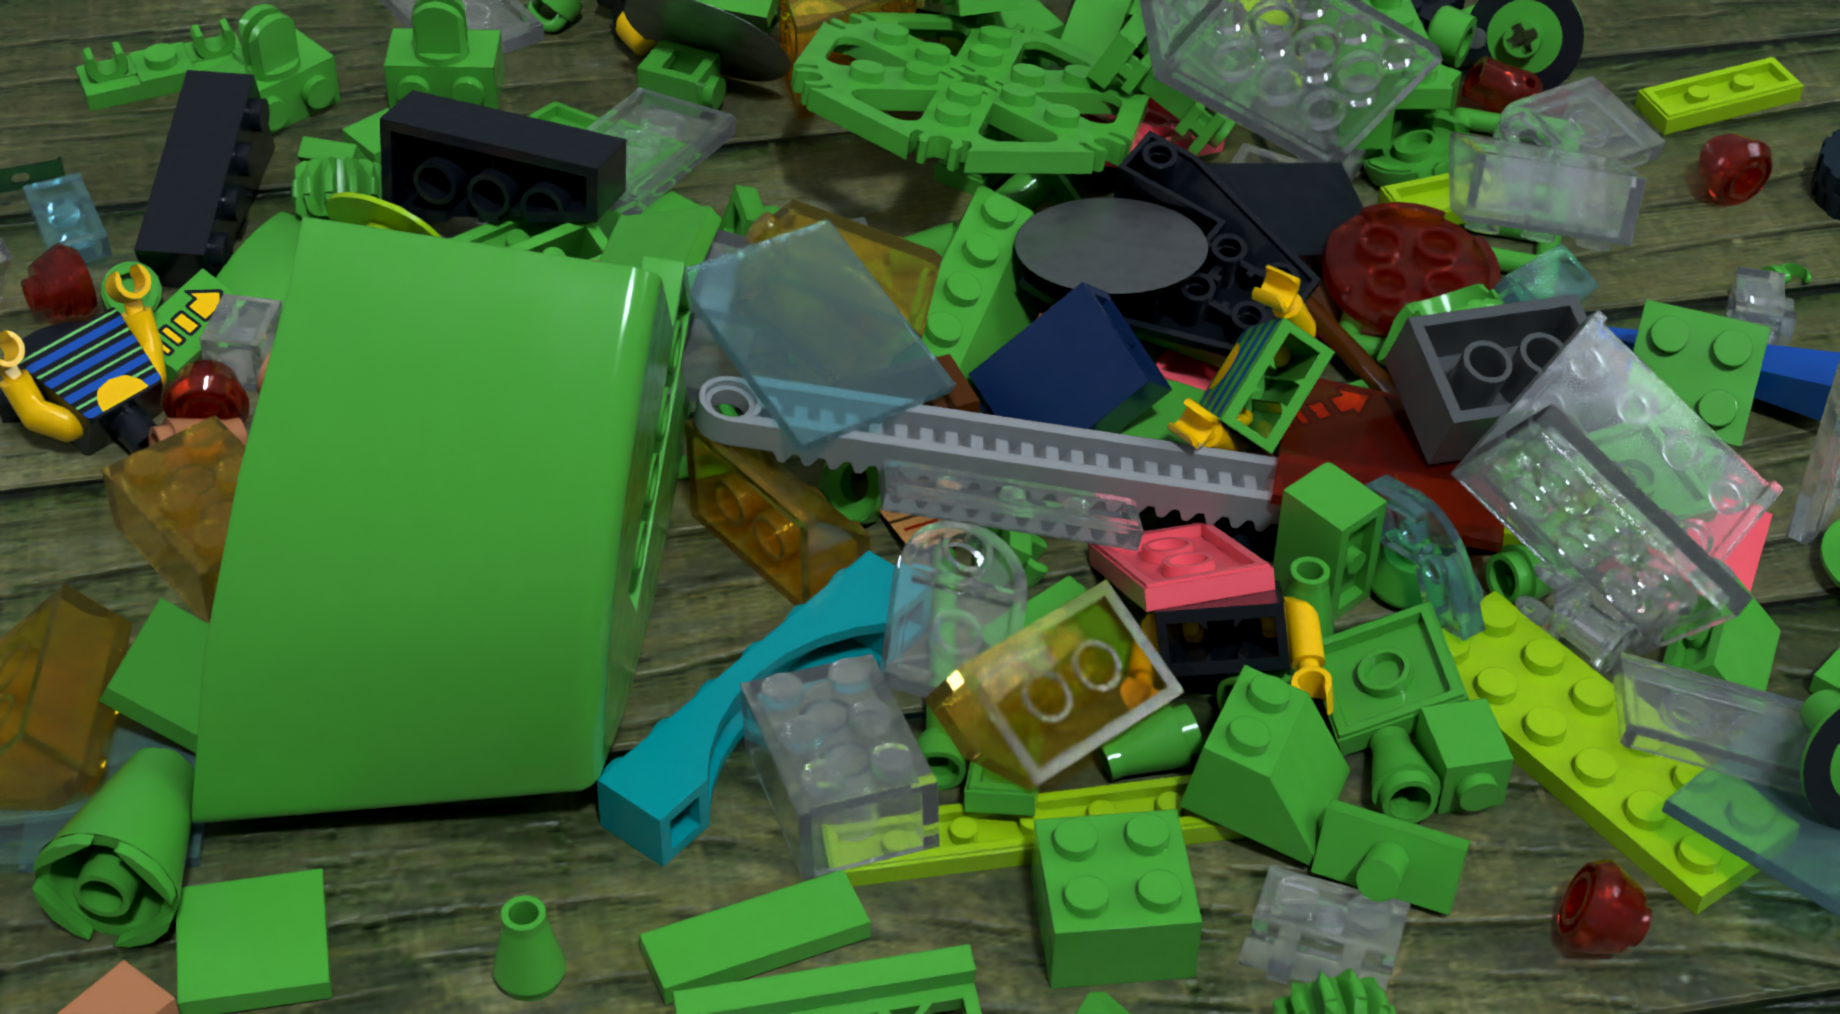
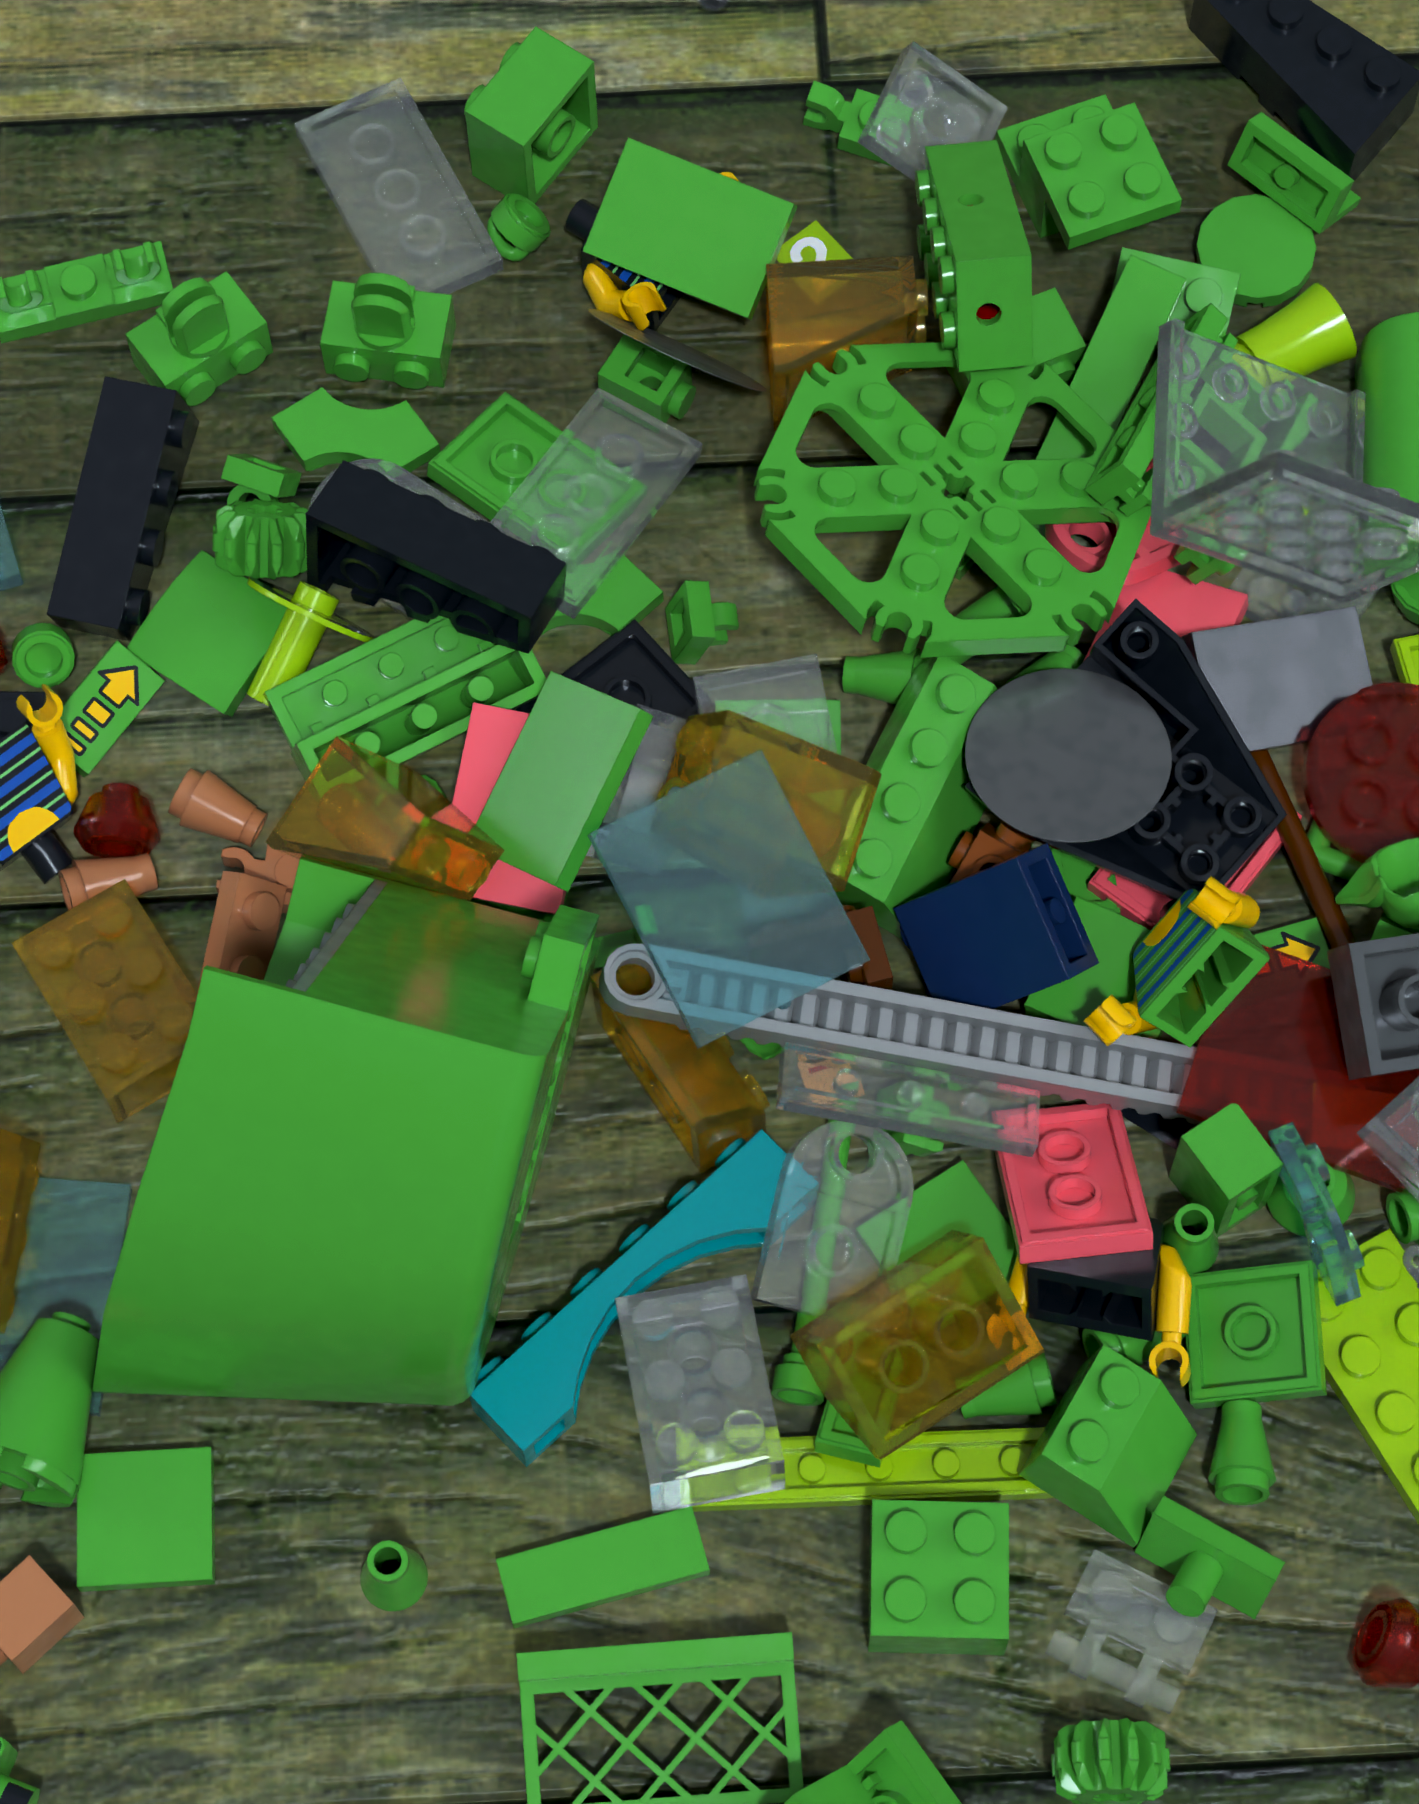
camera: 10 degrees right, 25 degrees up
bright green tile [99,597,209,753] -> none
clear brick [199,294,283,392] -> none
bright green brick [1413,698,1514,814] -> none

